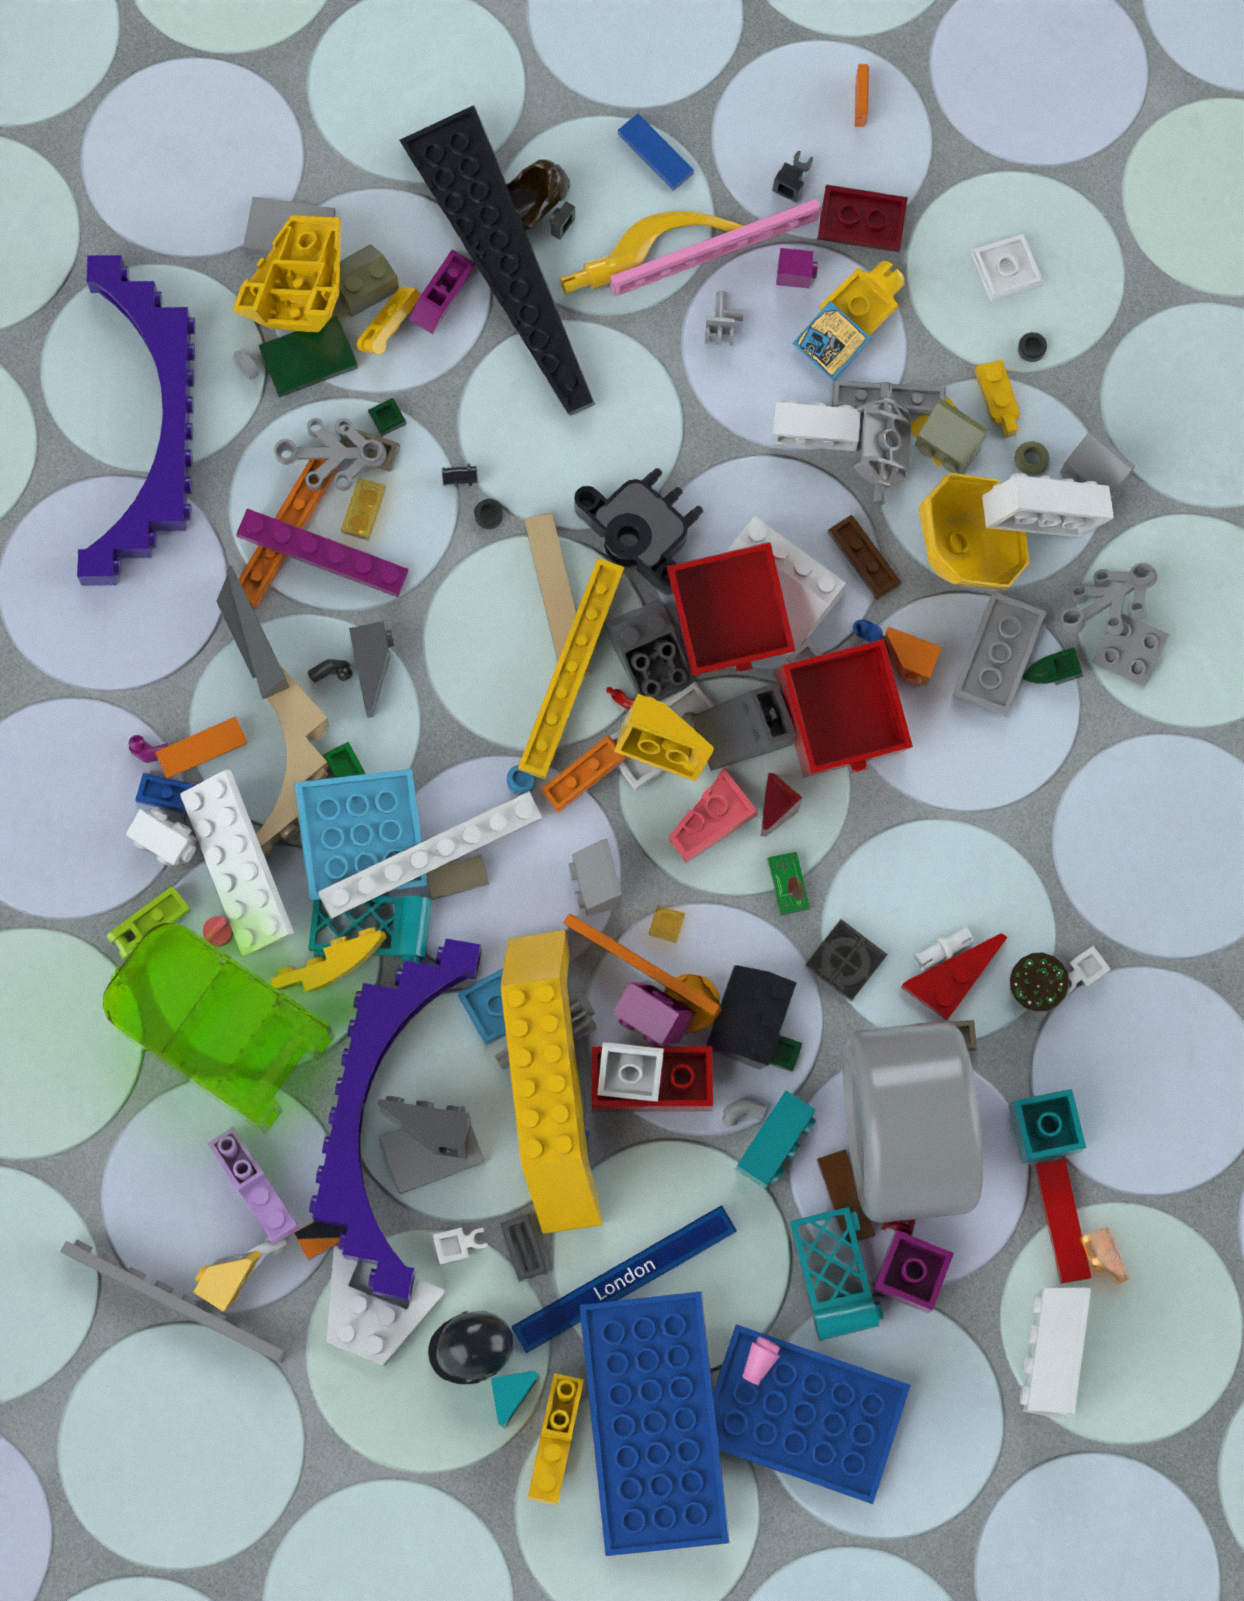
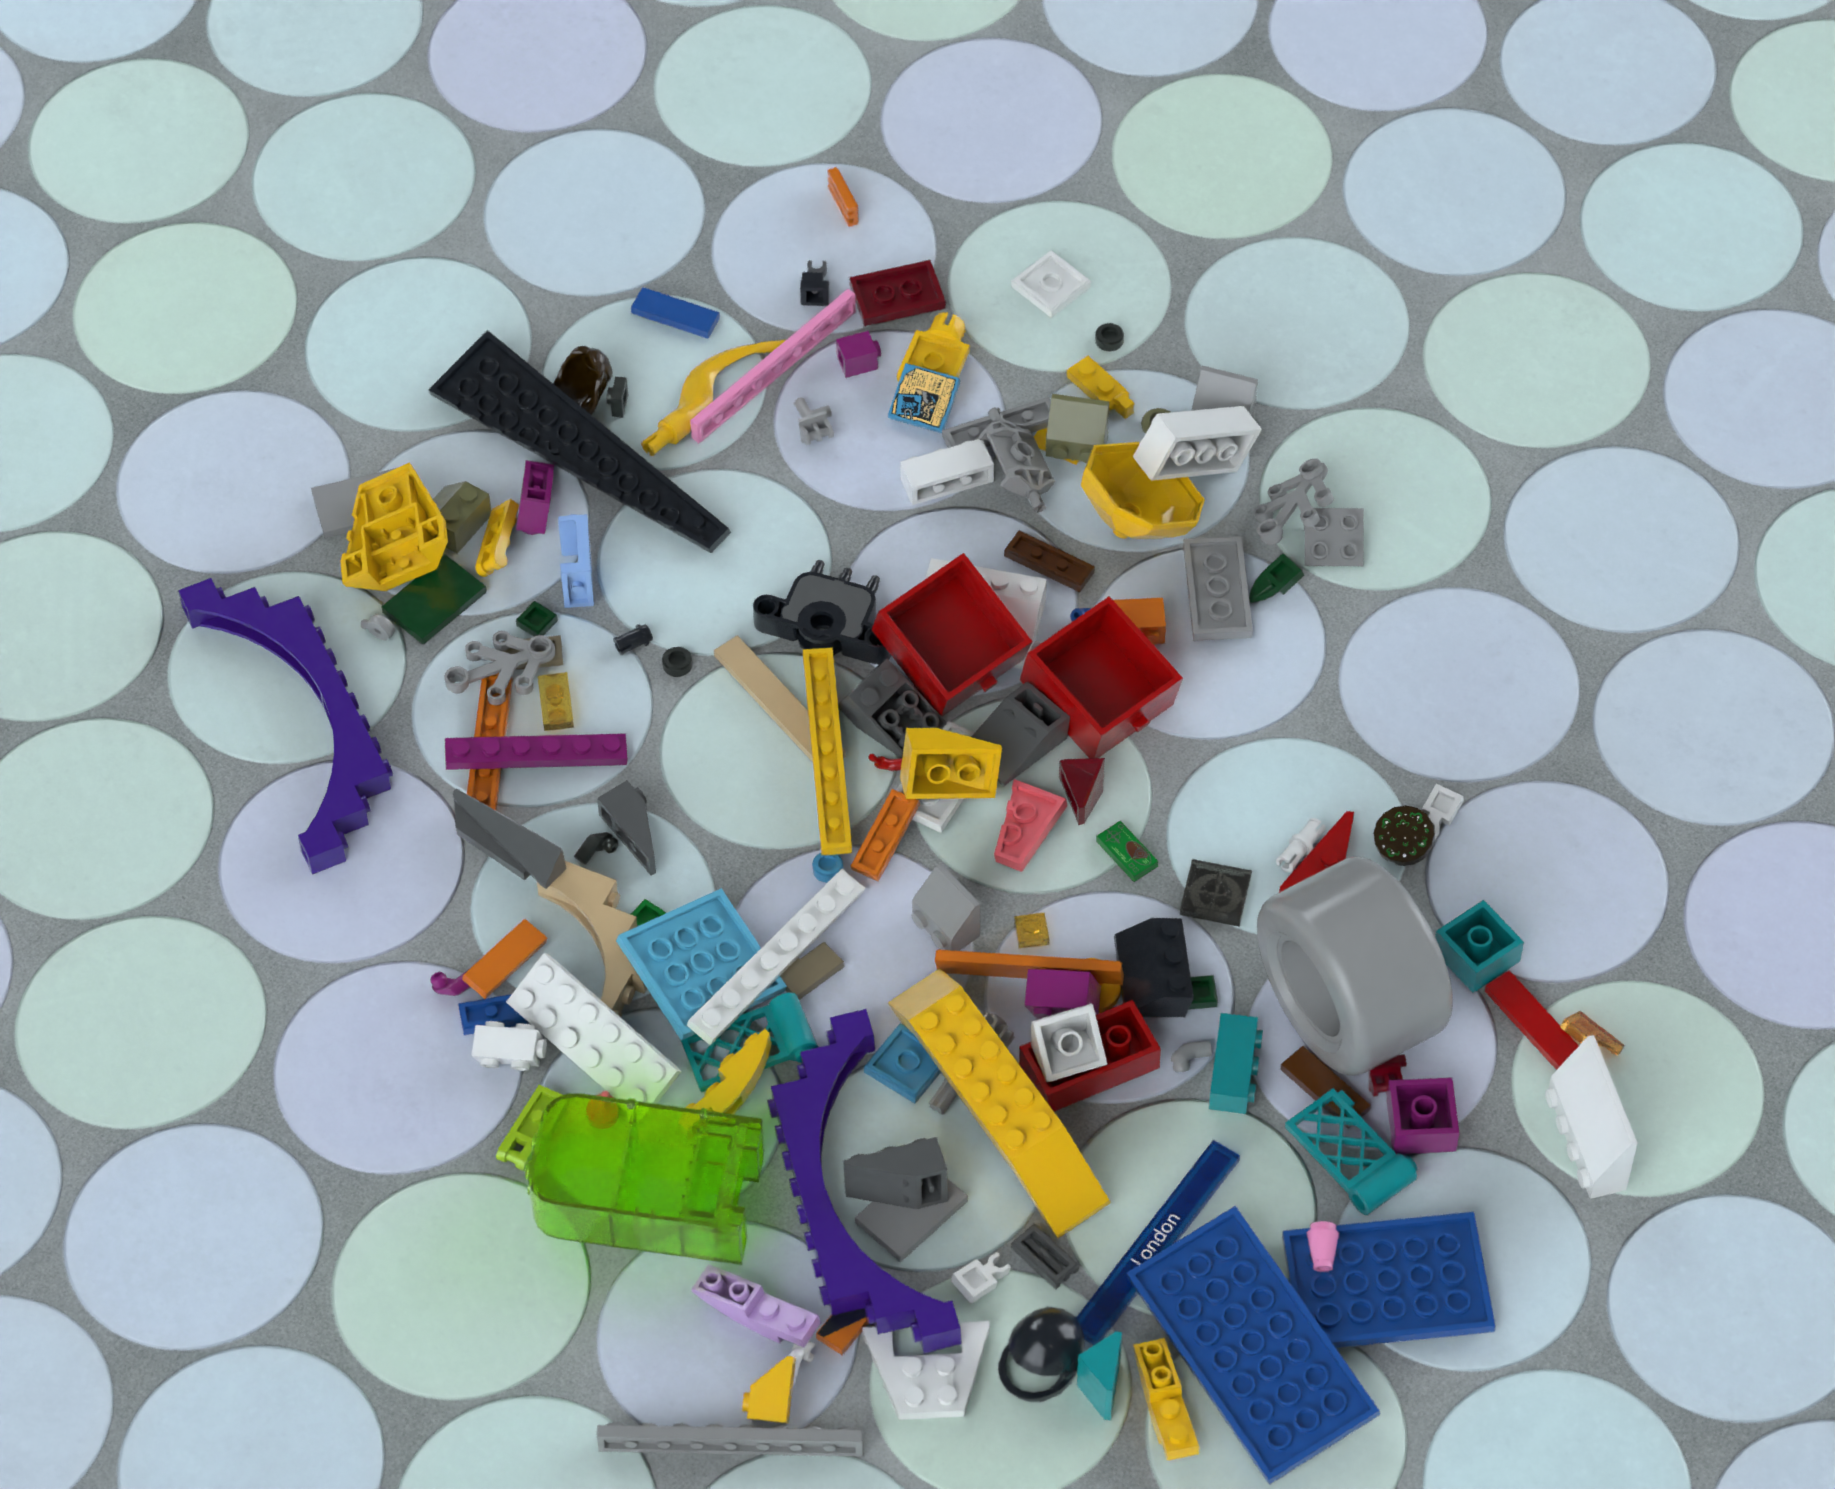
camera: 20 degrees left, 20 degrees down
none -> light blue panel [558,514,594,608]

